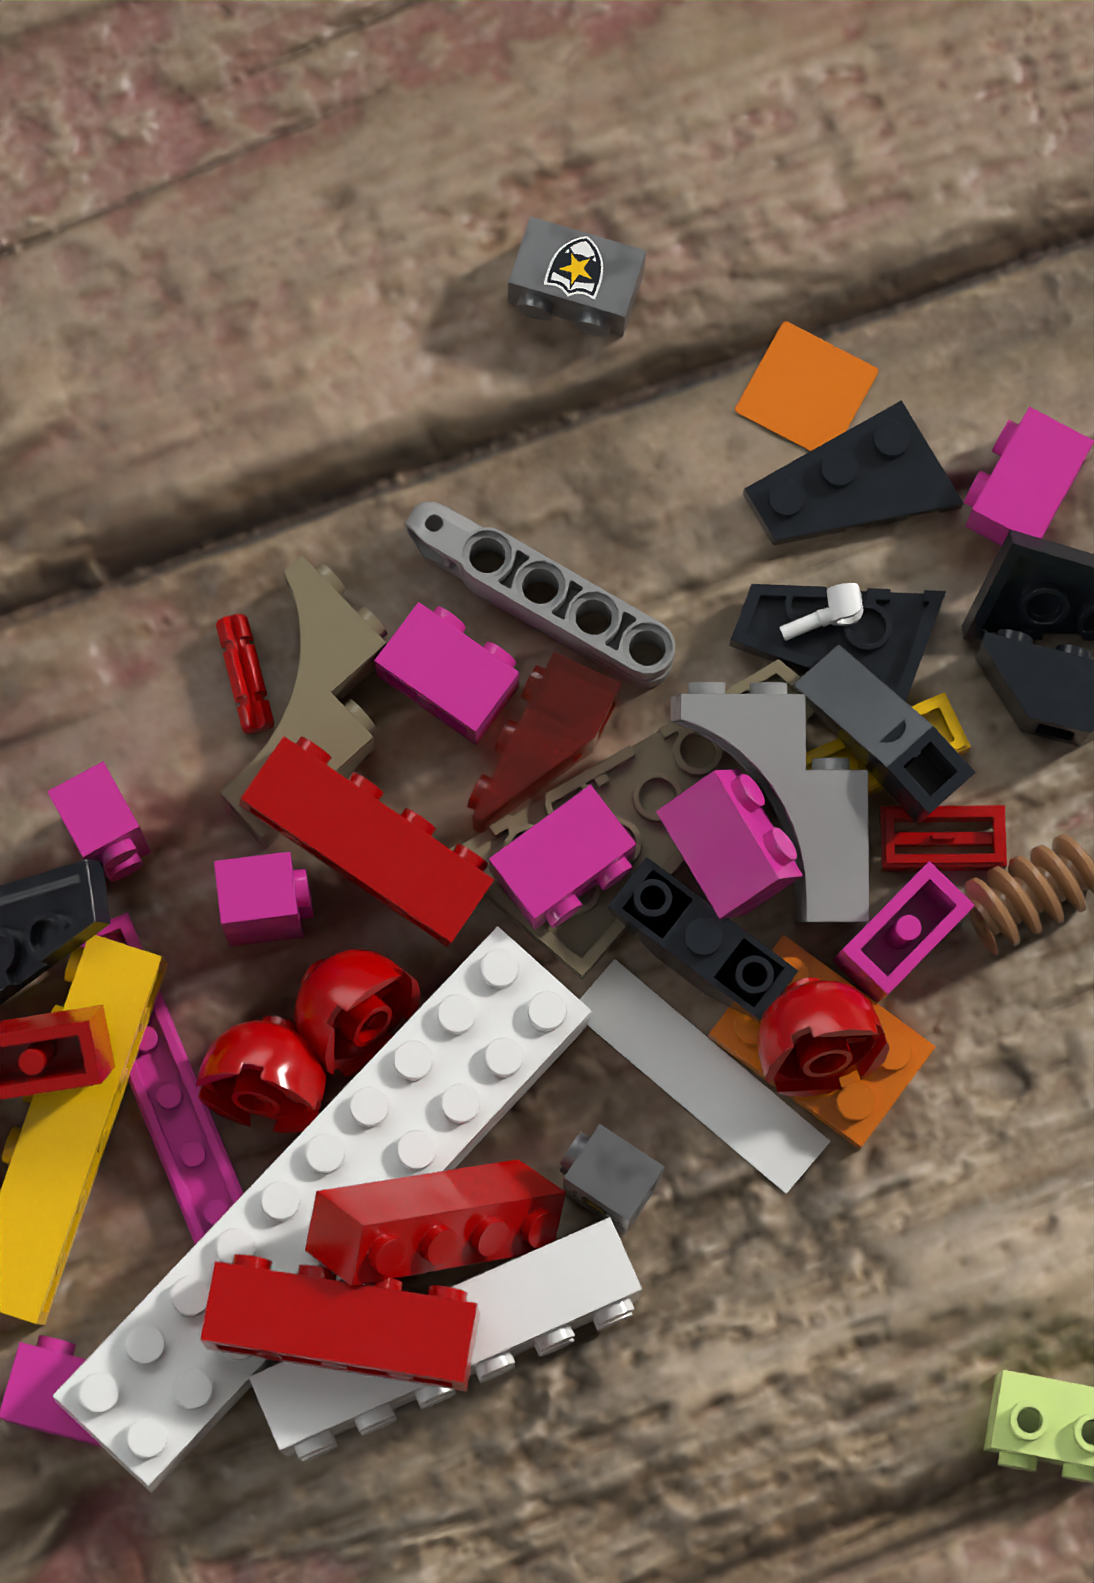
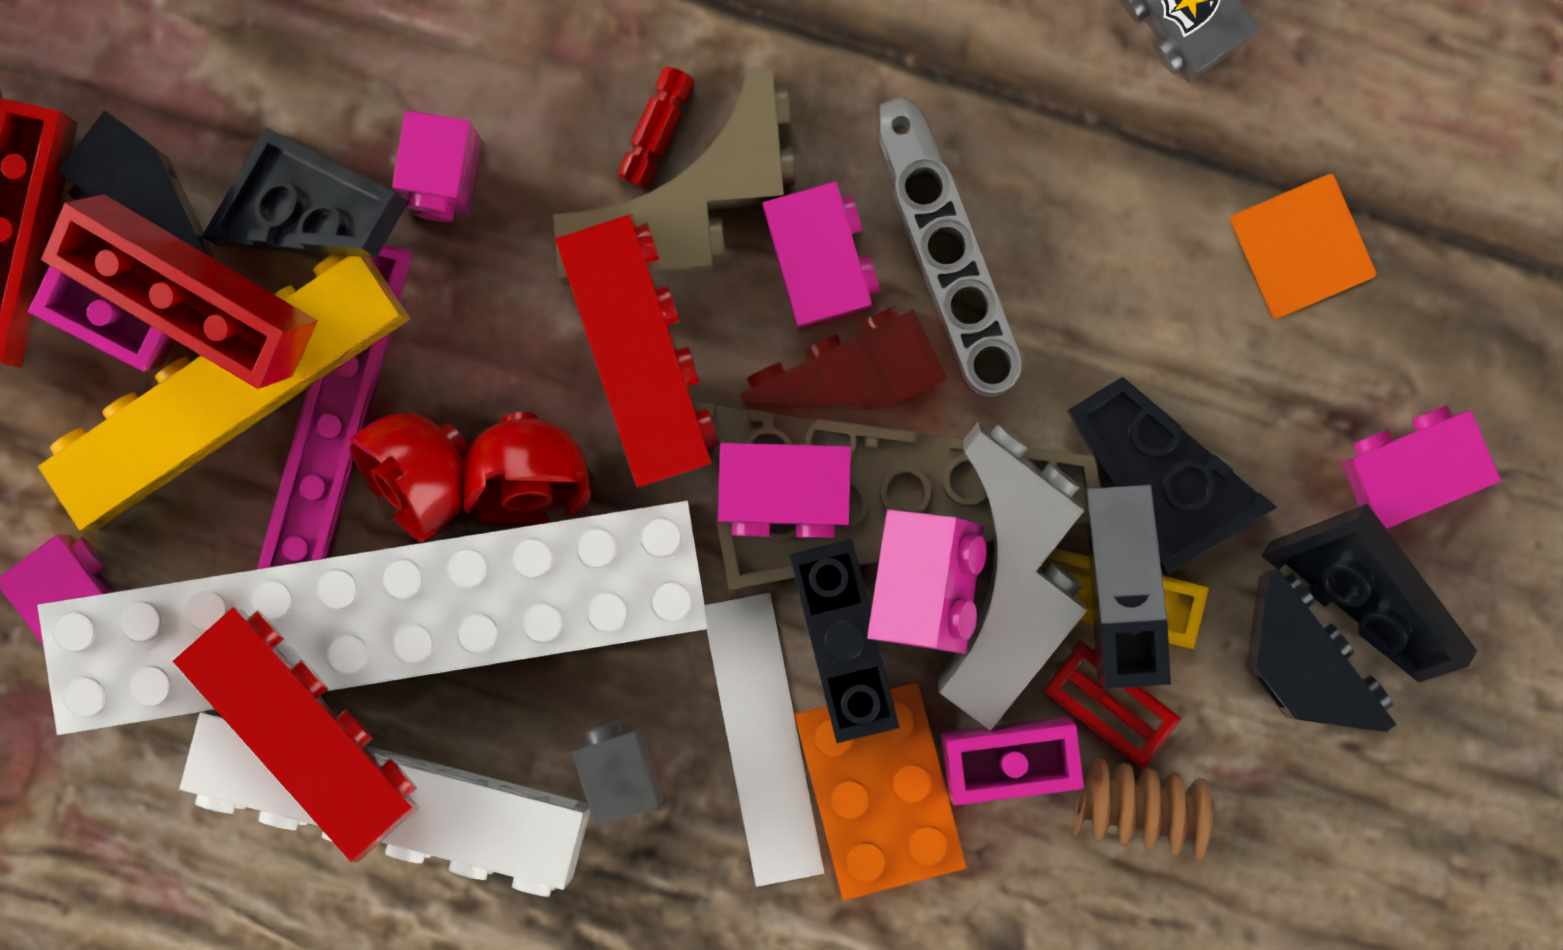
camera: 45 degrees right, 10 degrees up
dark pink brick [214,852,314,946] -> none
red brick [305,1159,566,1286] -> none
black wing [743,400,964,546] -> none
red cylinder [757,977,890,1097] -> none
white hand [780,583,863,641] -> none

